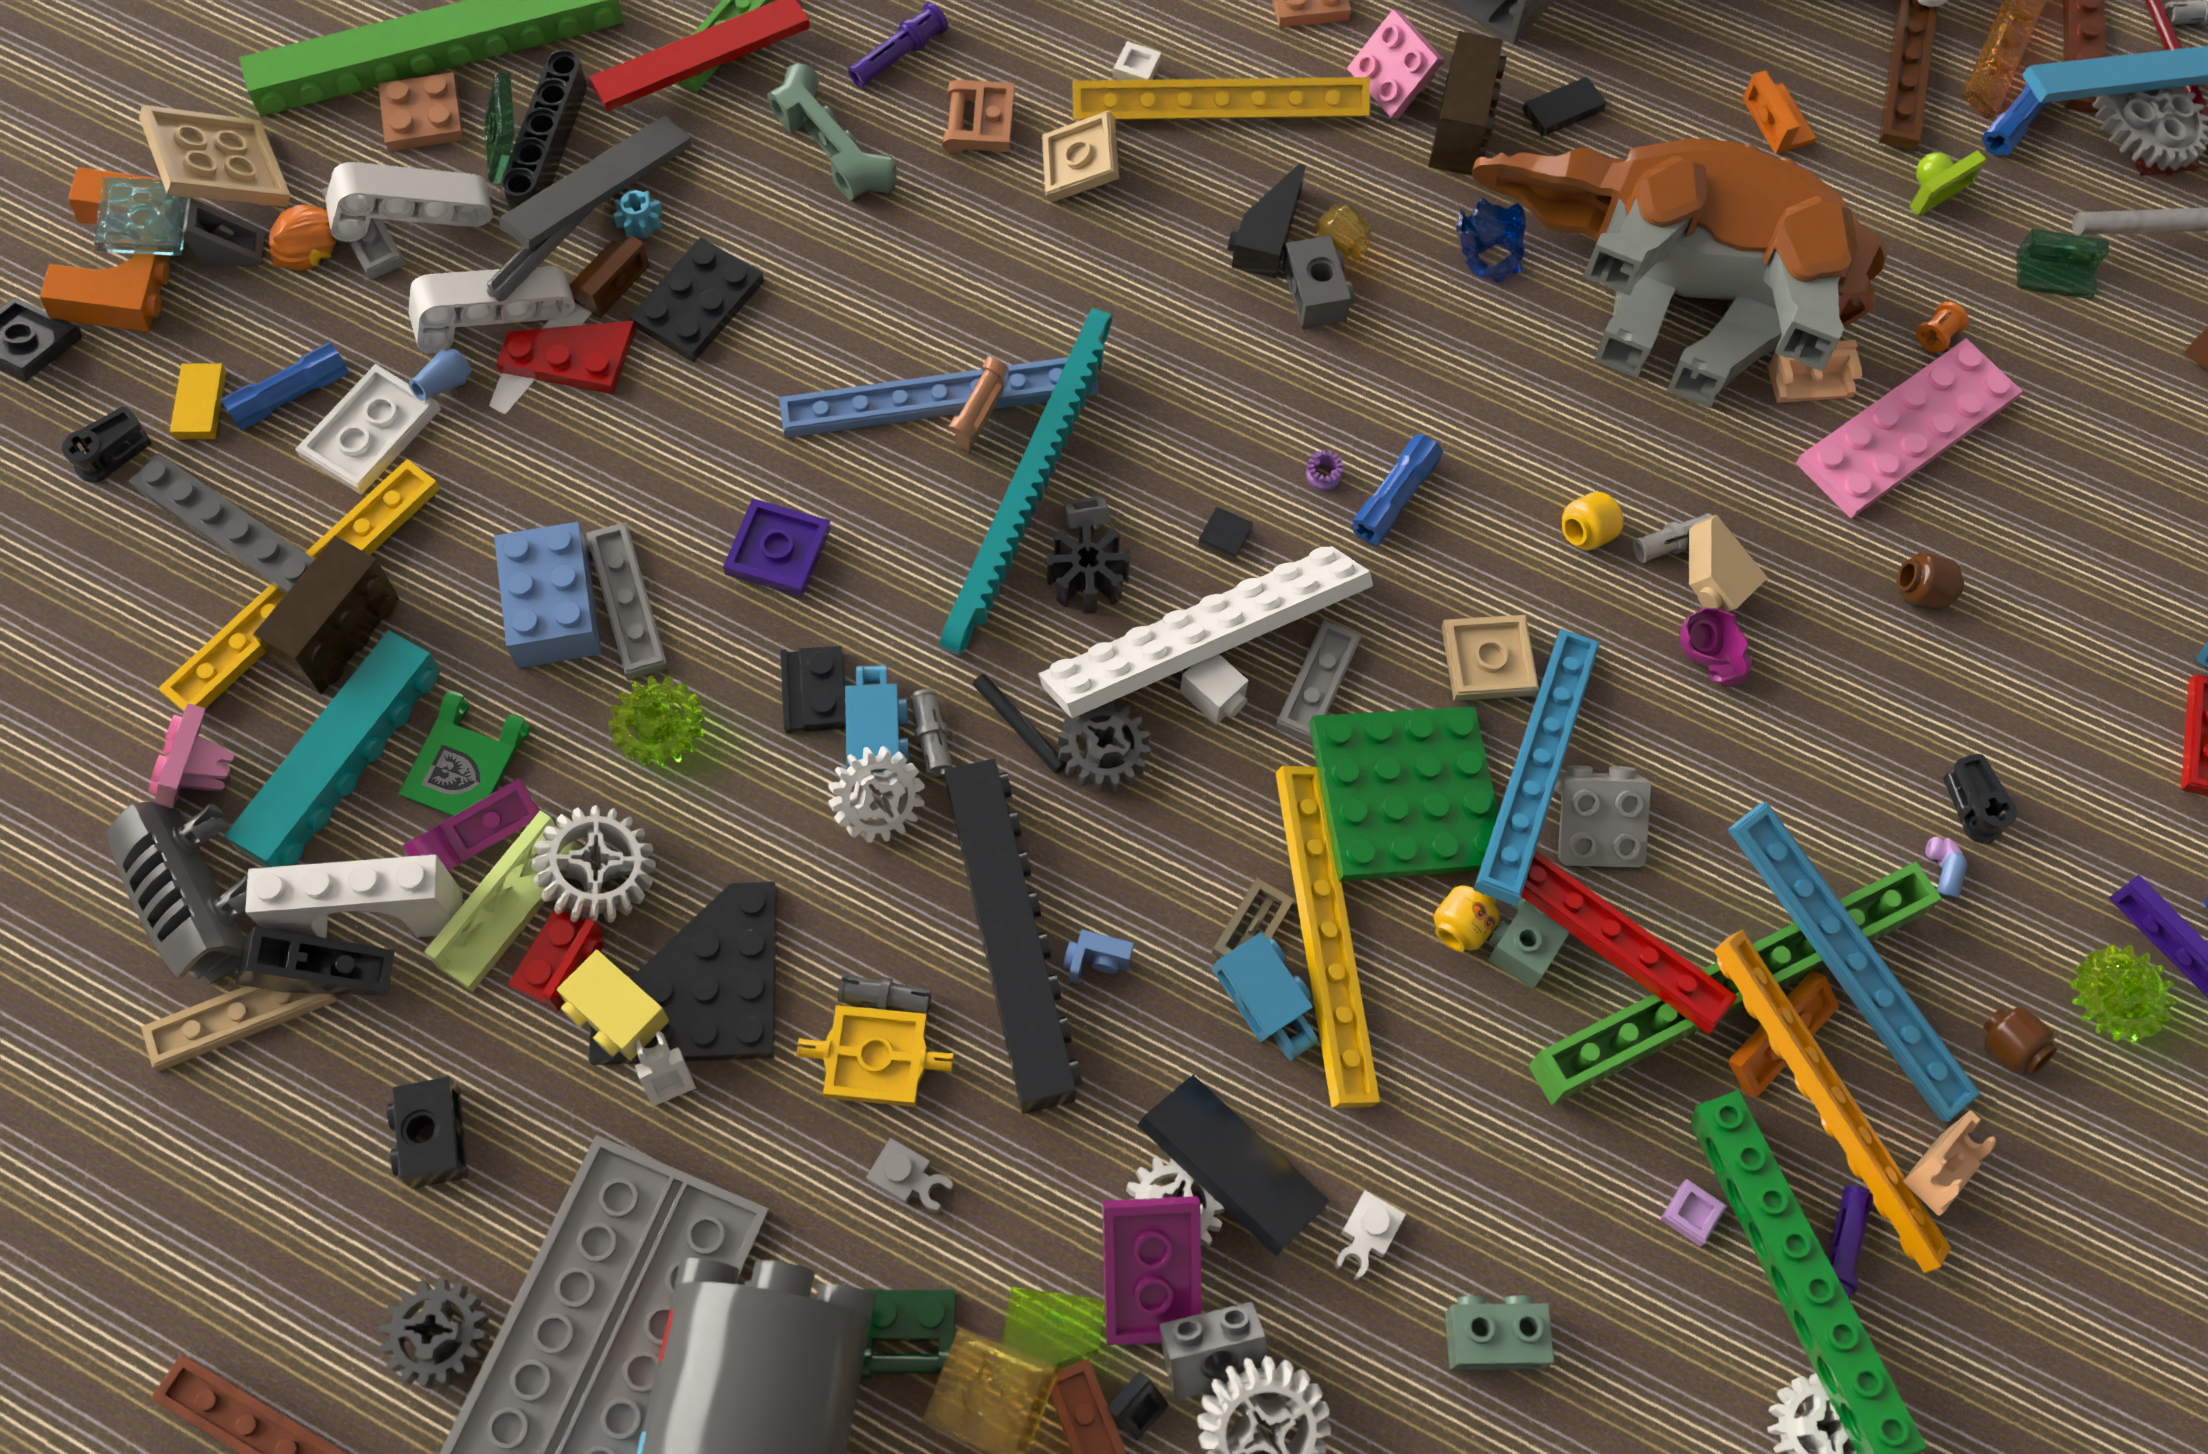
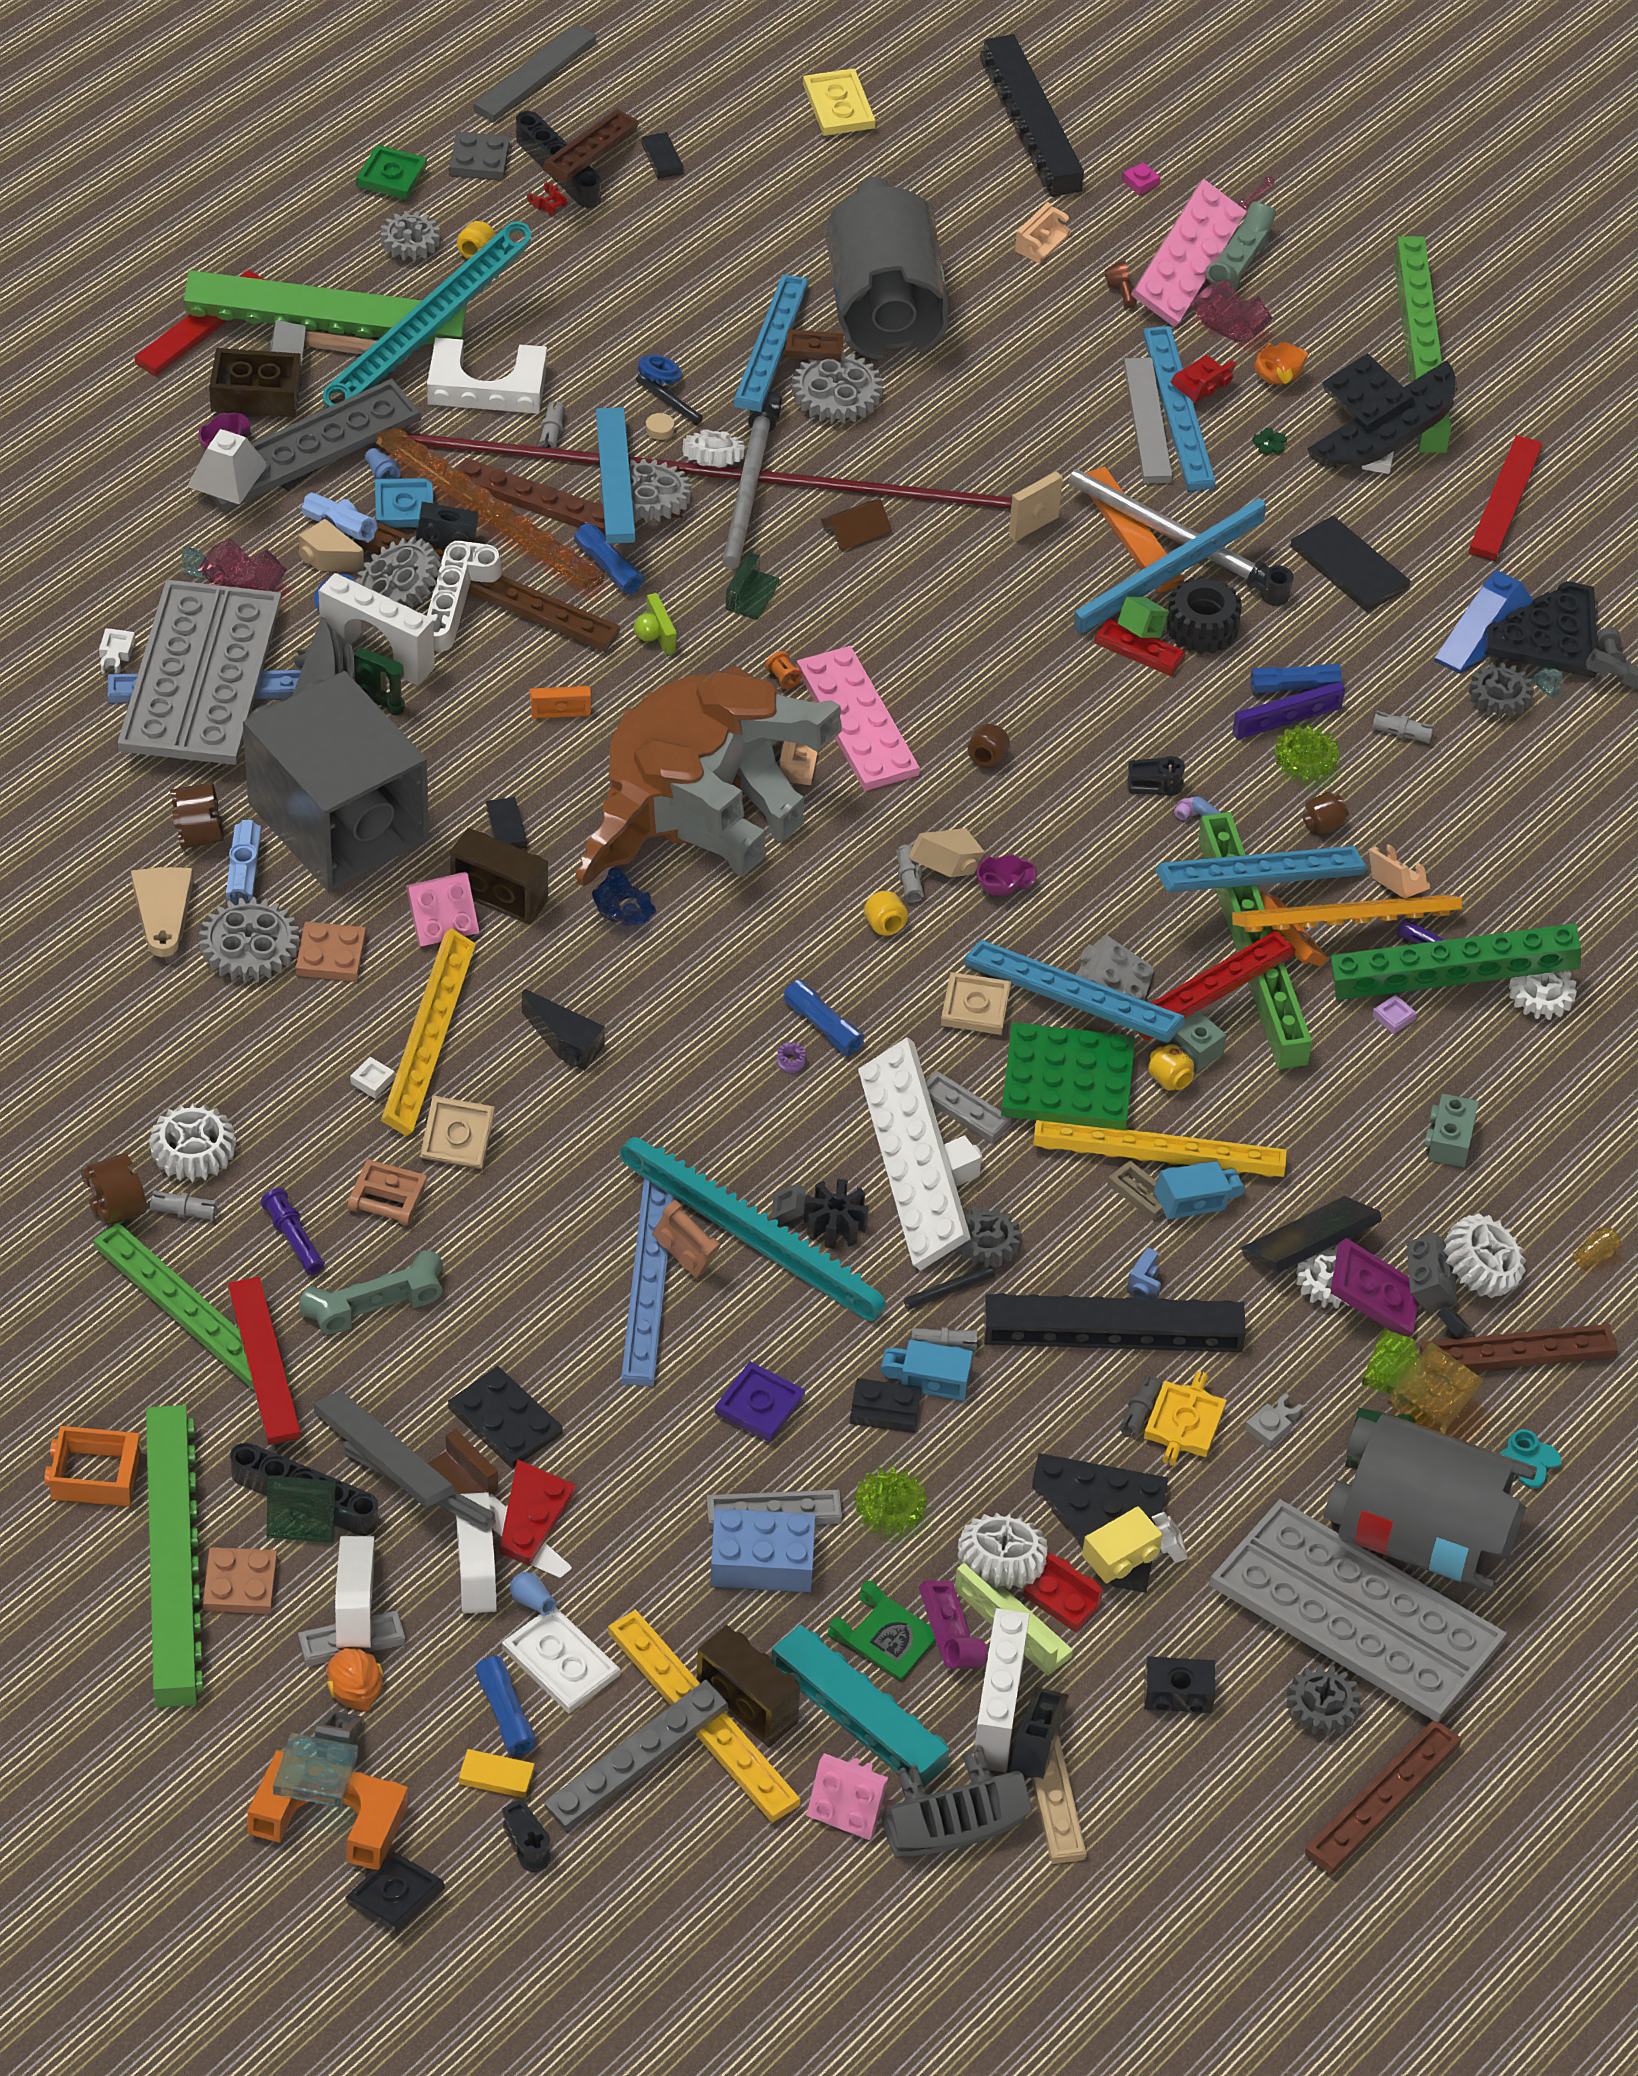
camera: 75 degrees left, 15 degrees down
tan plate [139,105,291,207] -> none
medium azure gear [613,190,663,239] -> none
white gear [828,746,925,843] -> none
black tile [1198,507,1253,561] -> none
dark grey brick [1282,236,1355,329] -> none
clear yellow head [1314,204,1372,261] -> none
white plate [1335,1190,1406,1281] -> none

